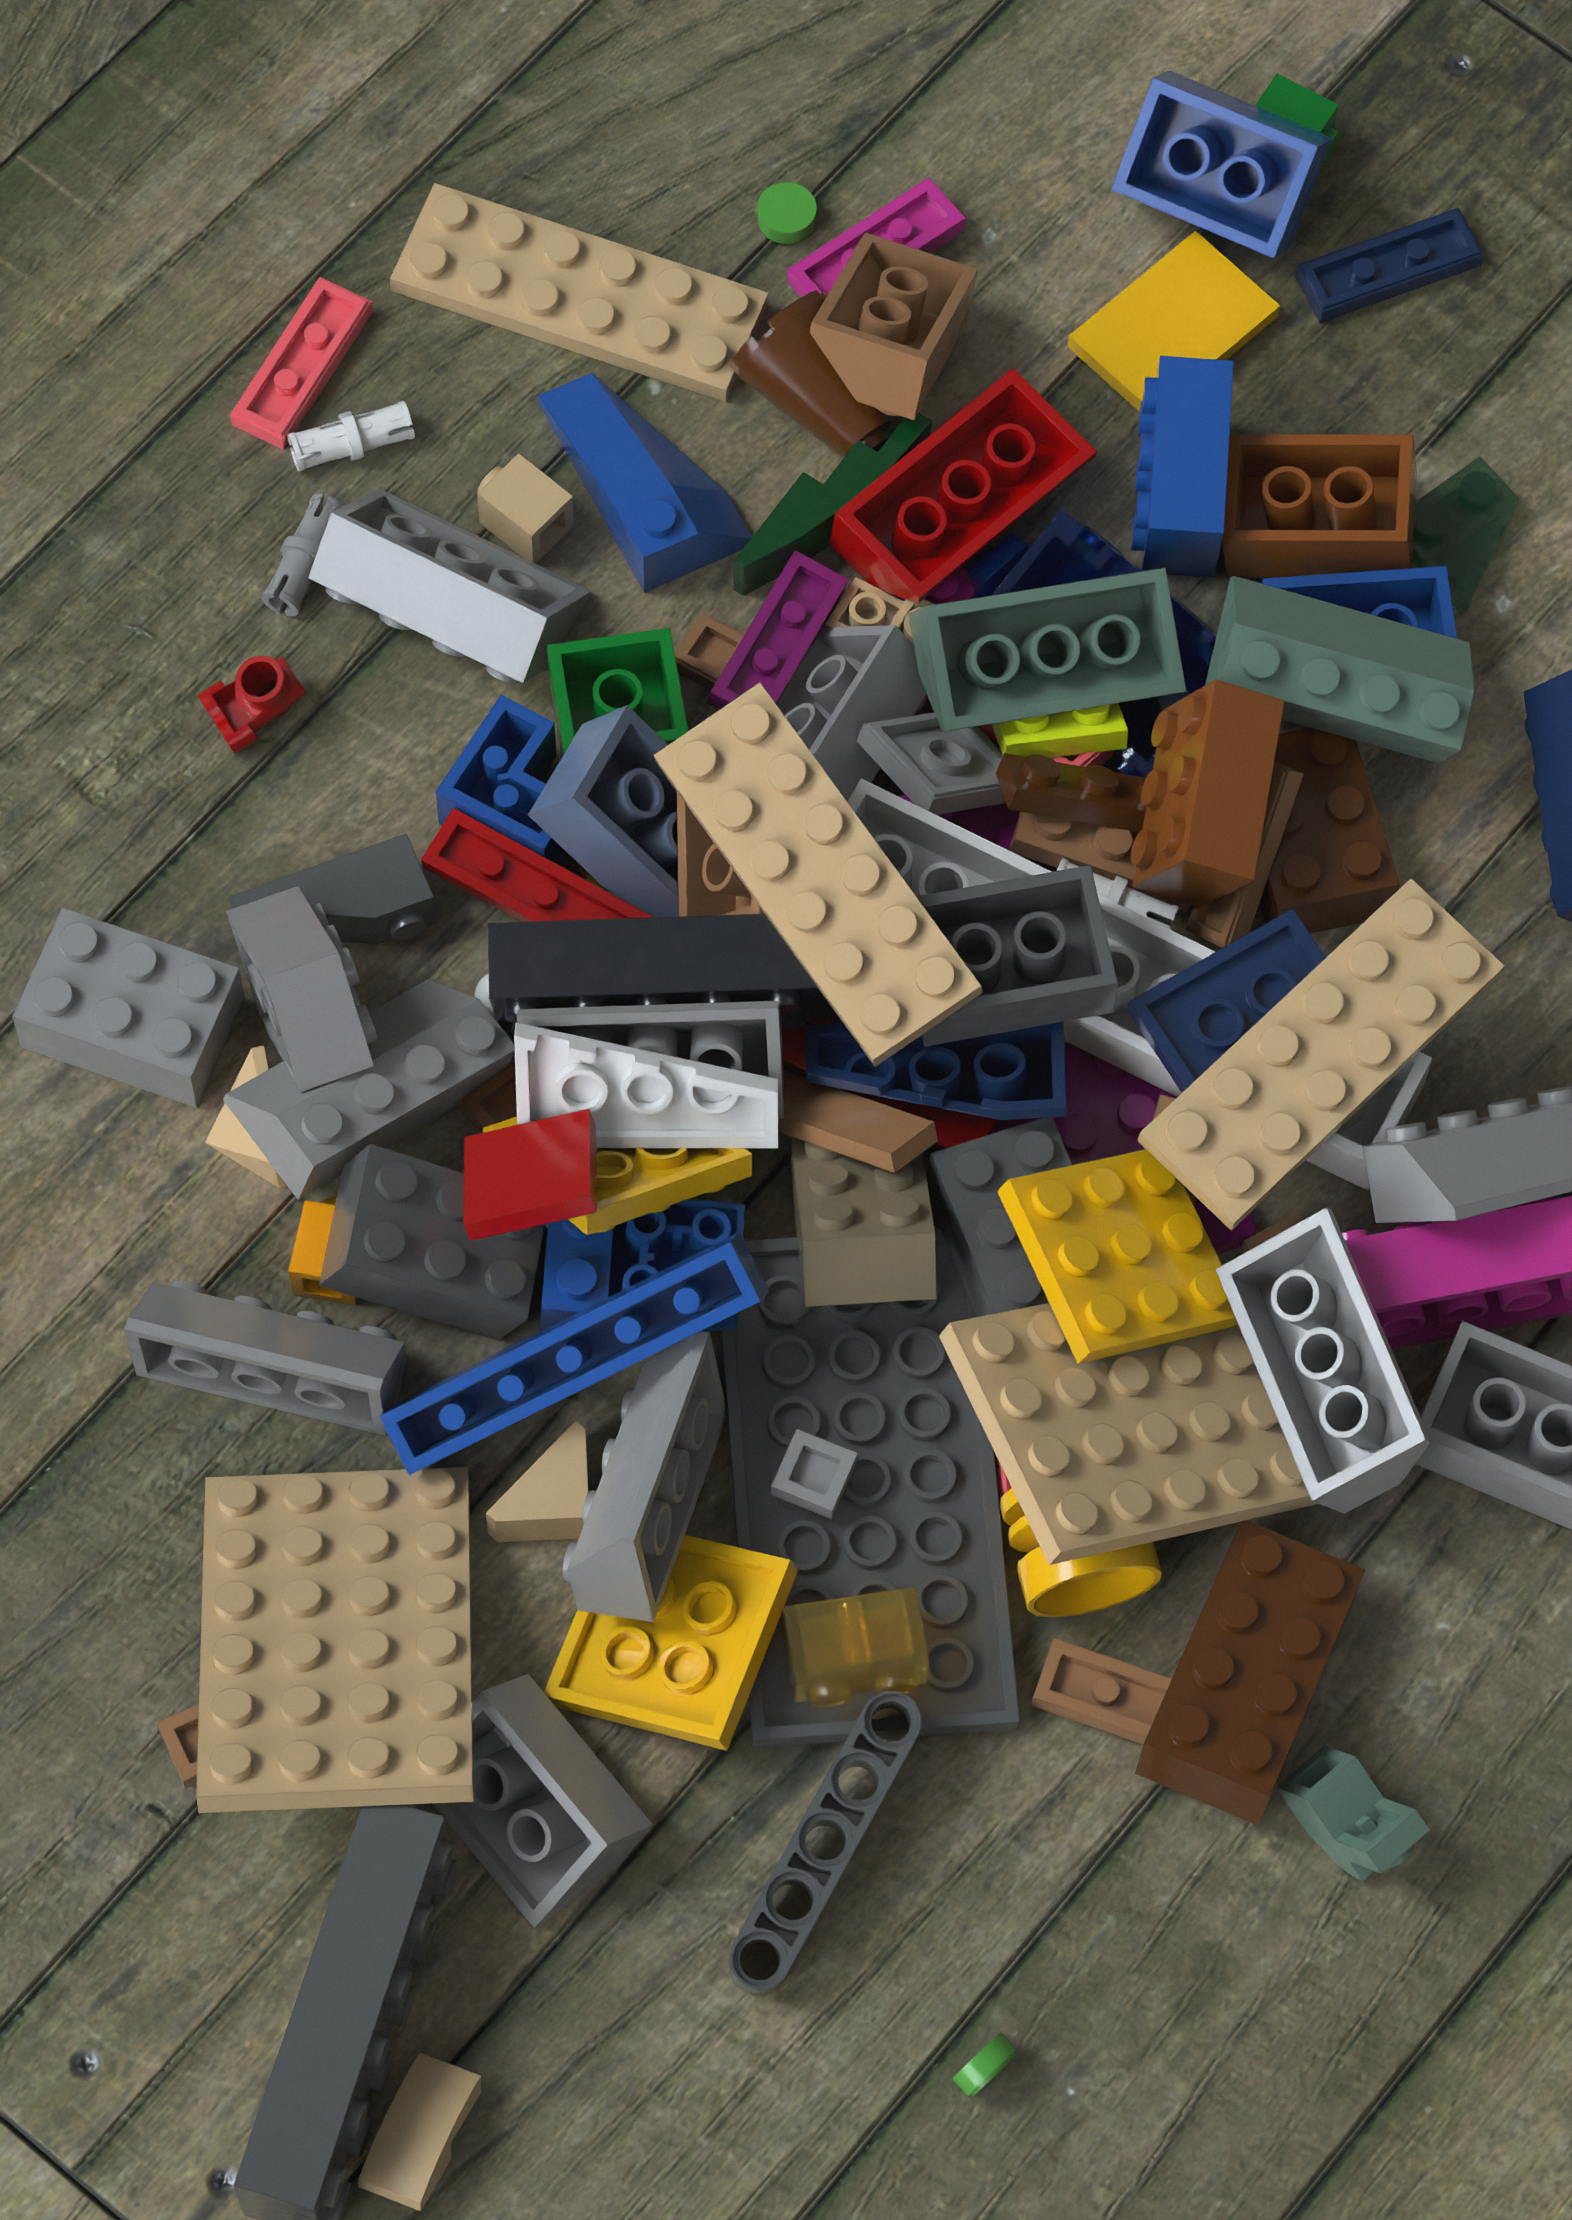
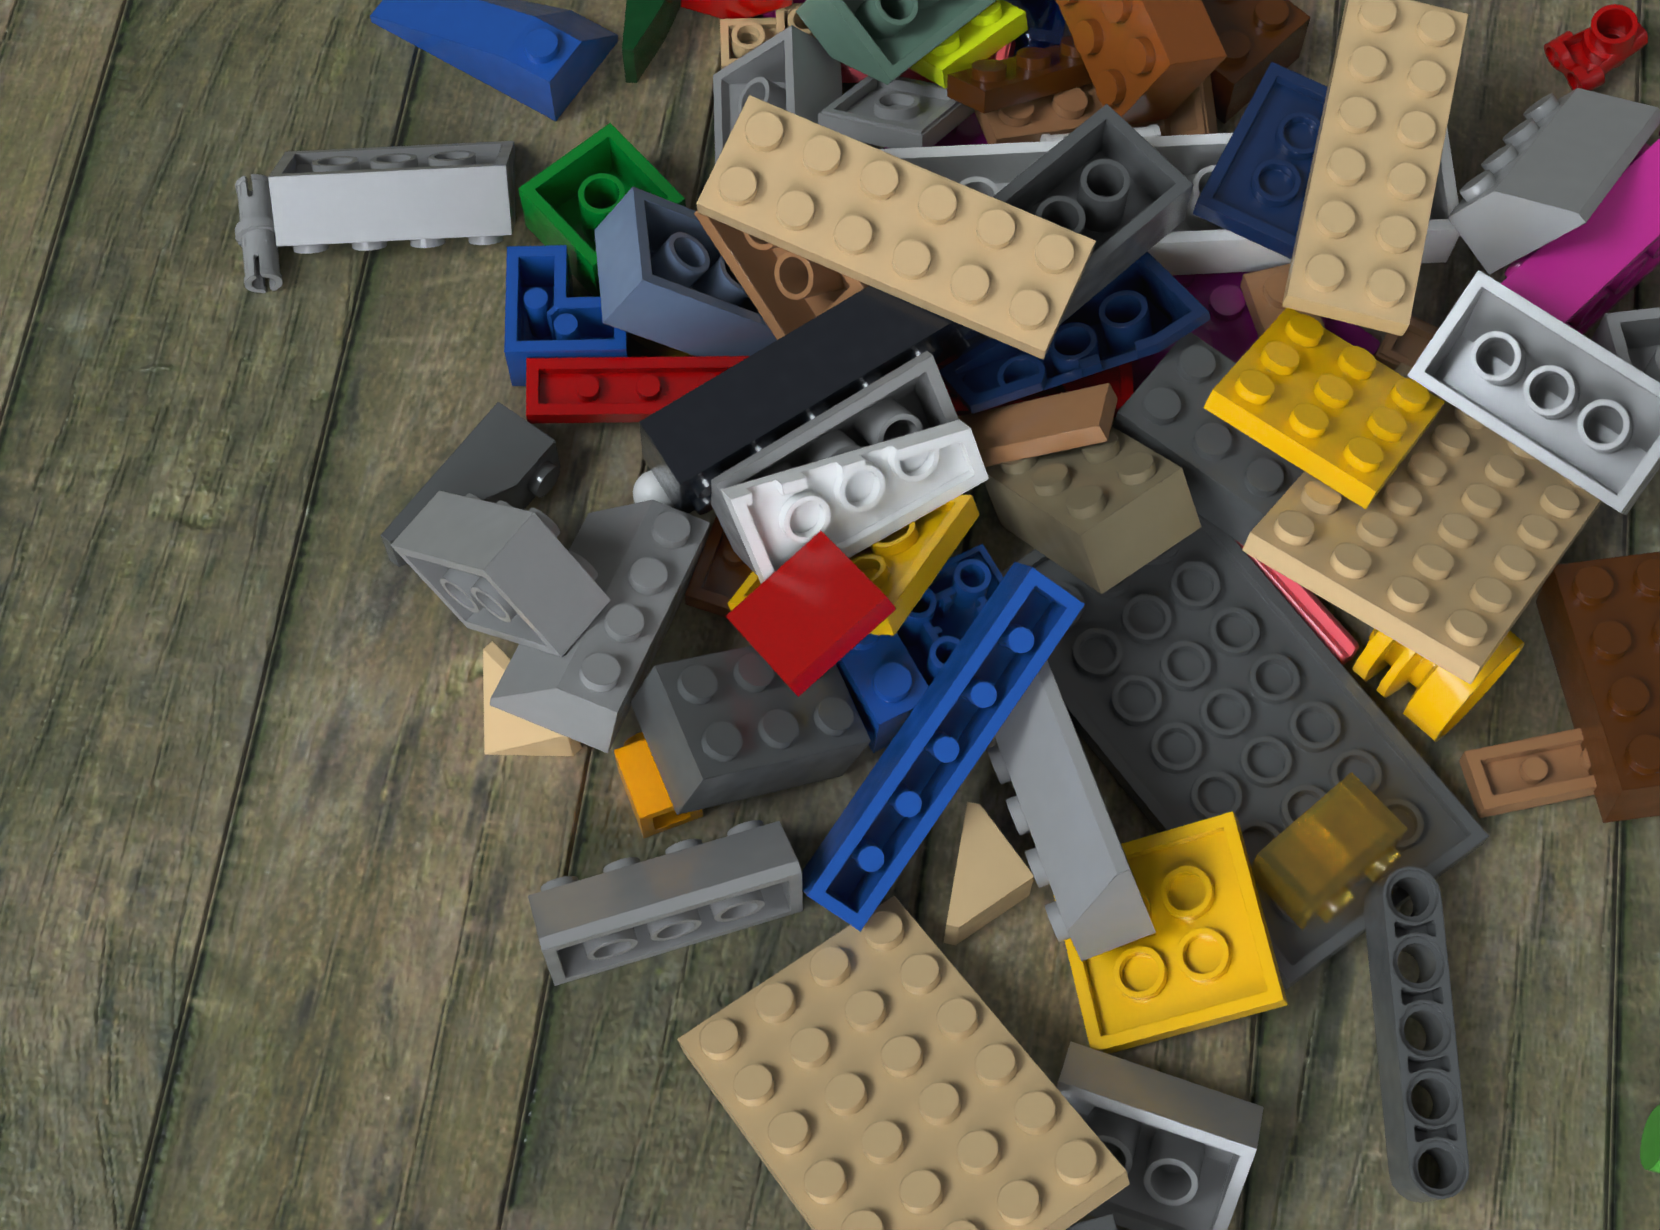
camera: 30 degrees left, 0 degrees up
light grey brick [12,908,245,1108] -> none
red plate [198,656,307,755] -> none
coral tile [230,277,373,450] -> none
white pin [287,400,415,472] -> none
tan brick [477,453,574,564] -> none
medium nougat tile [675,612,744,690] -> none
magenta plate [707,550,849,709] -> none
light grey plate [771,1429,858,1519] -> none

